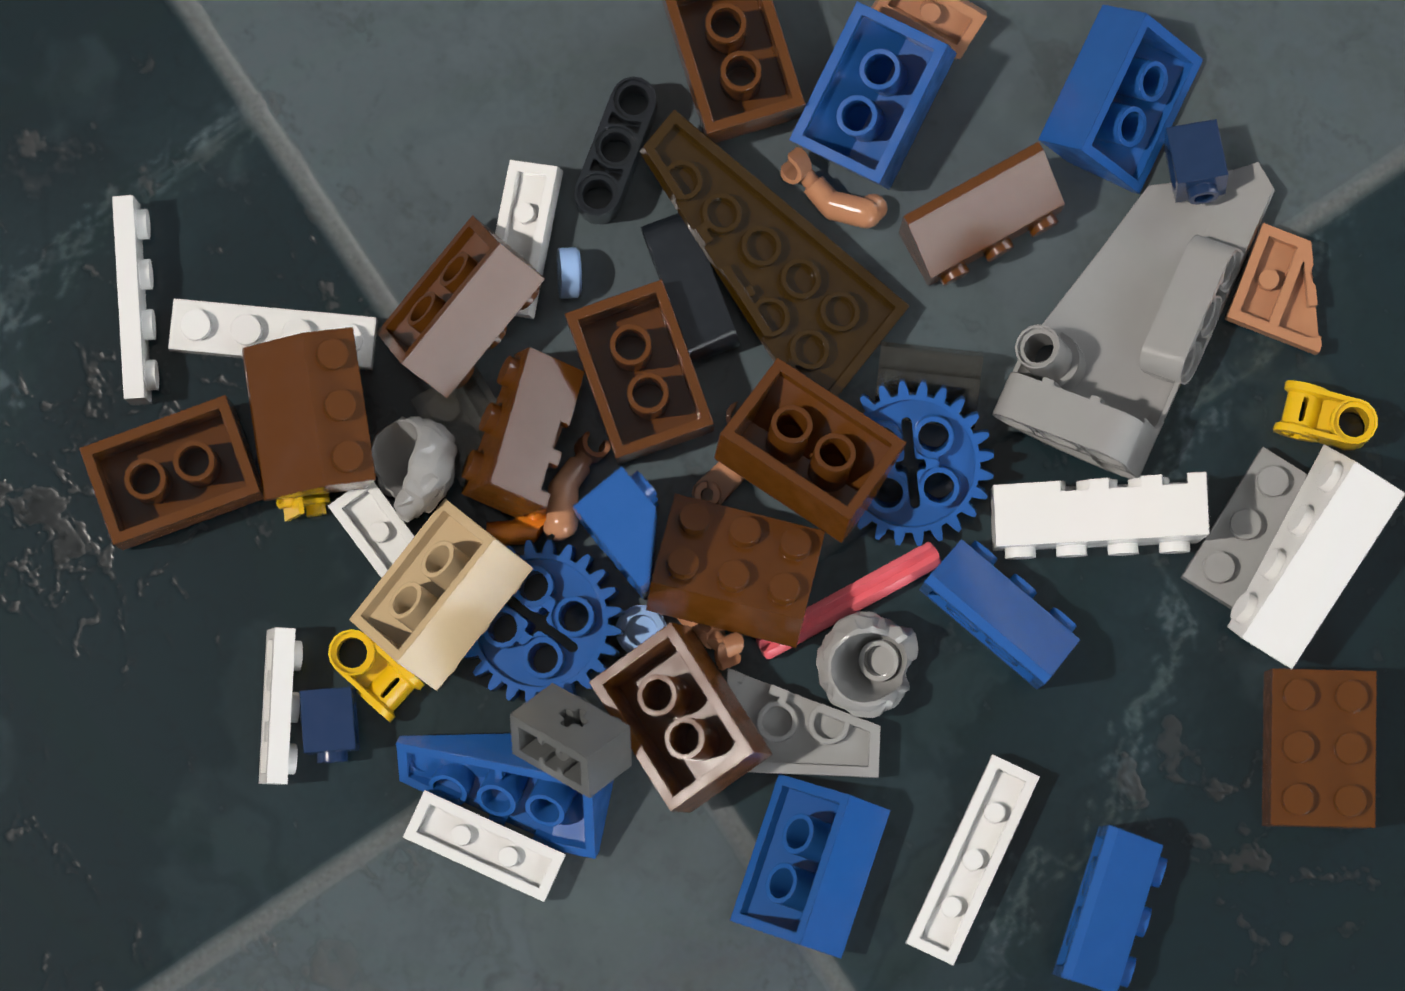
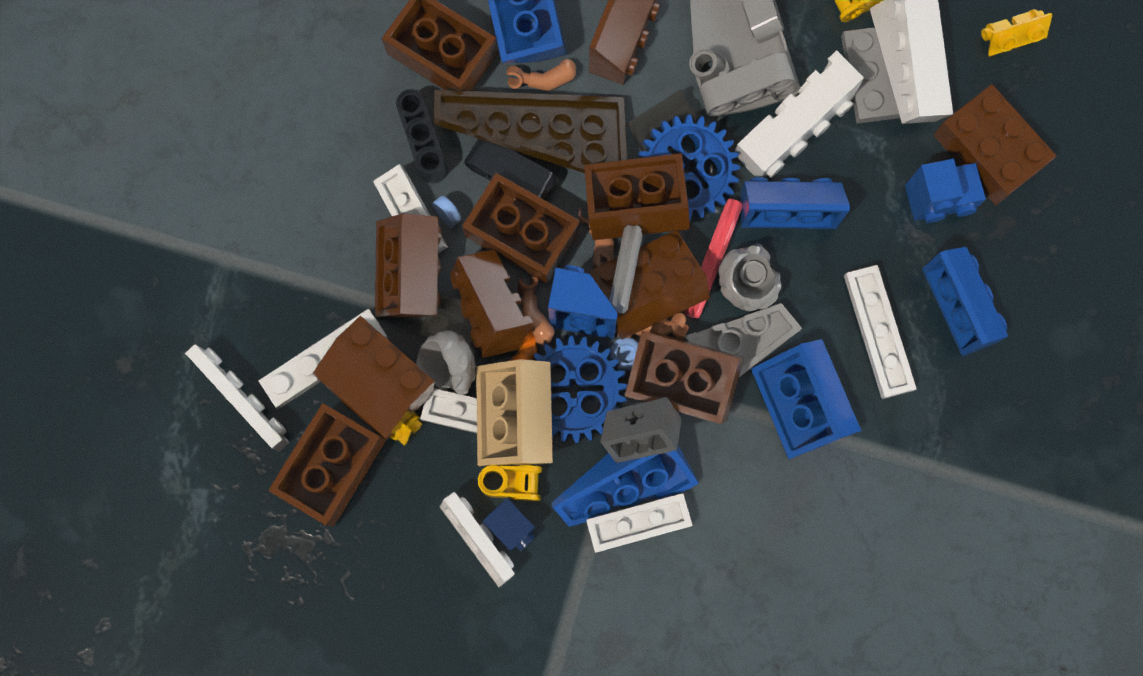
camera: 40 degrees left, 5 degrees down
none -> light grey axle [609,225,642,314]
none -> blue brick [905,159,986,223]

